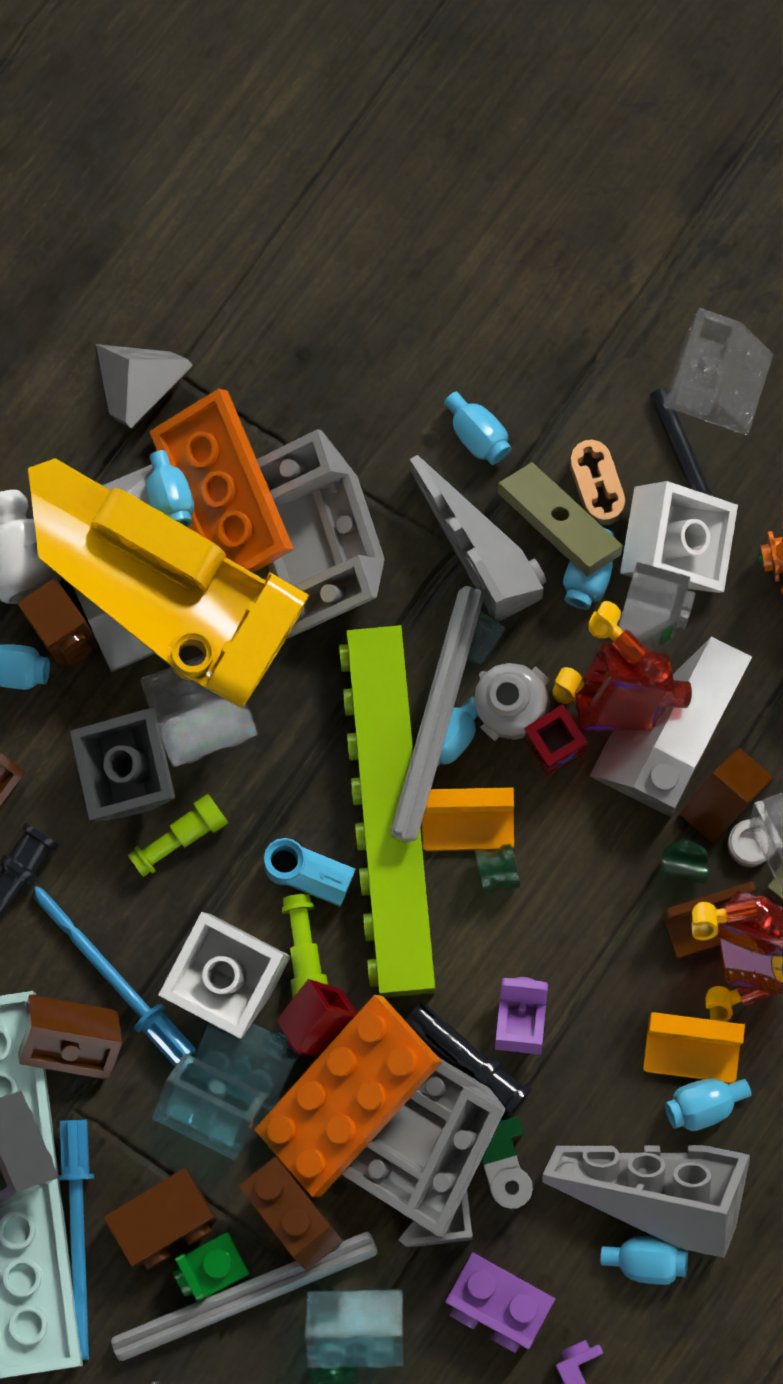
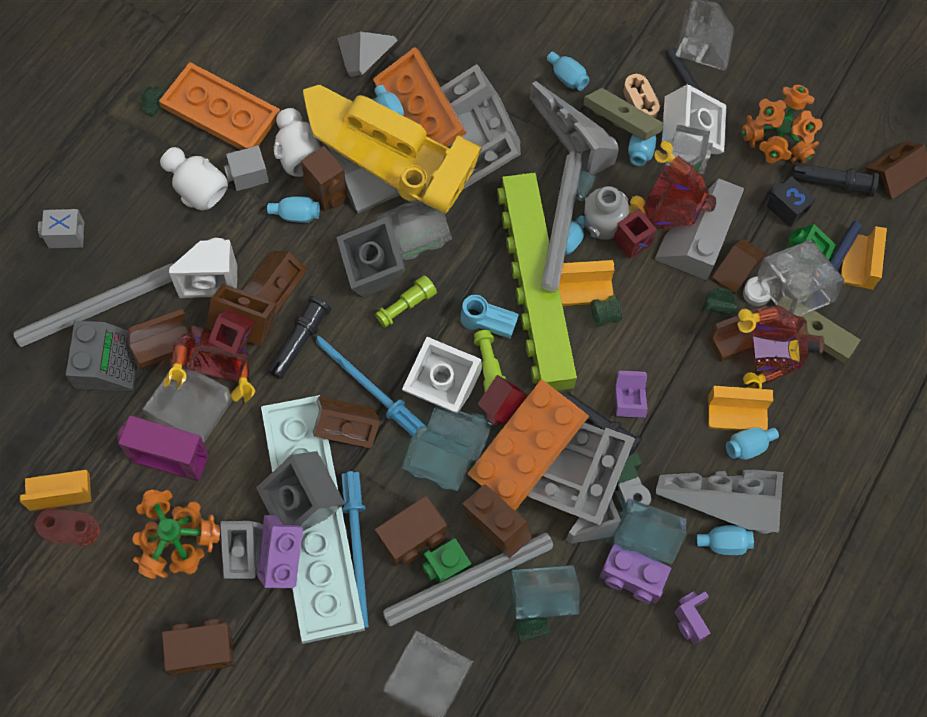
camera: 15 degrees left, 10 degrees down
none -> clear light blue brick [614,498,686,564]

